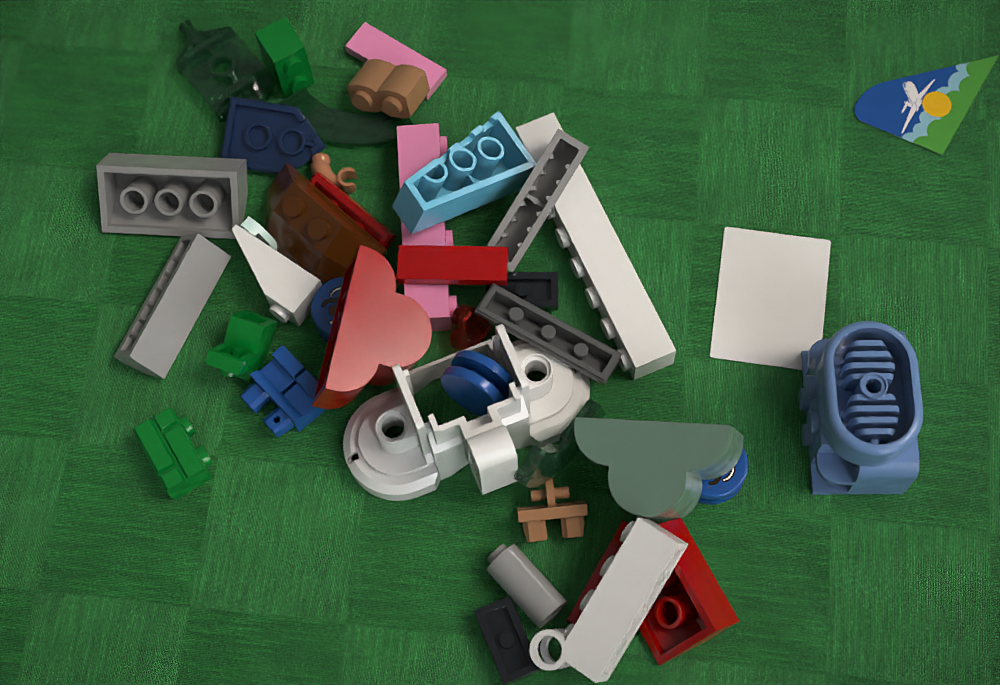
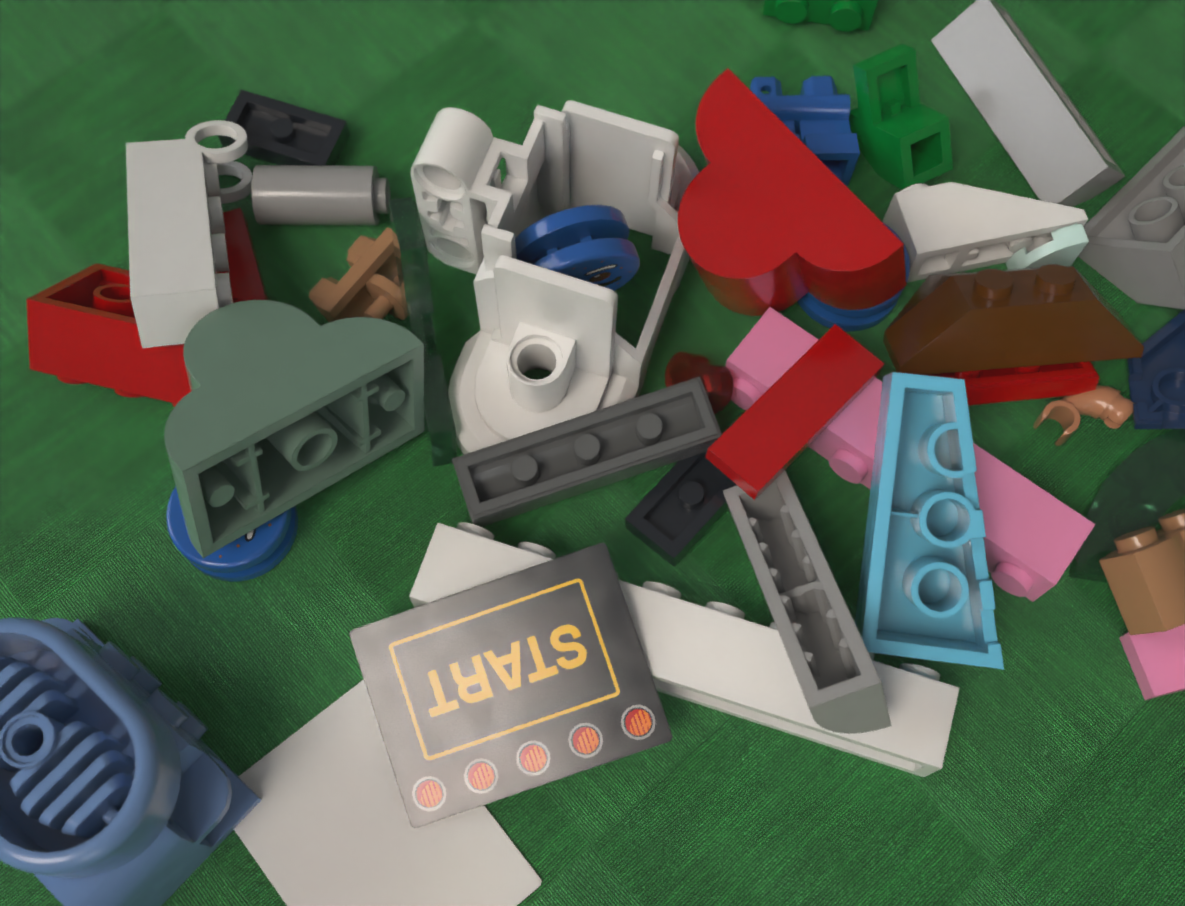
camera: 125 degrees right, 0 degrees up
none -> sticker [350,543,672,828]

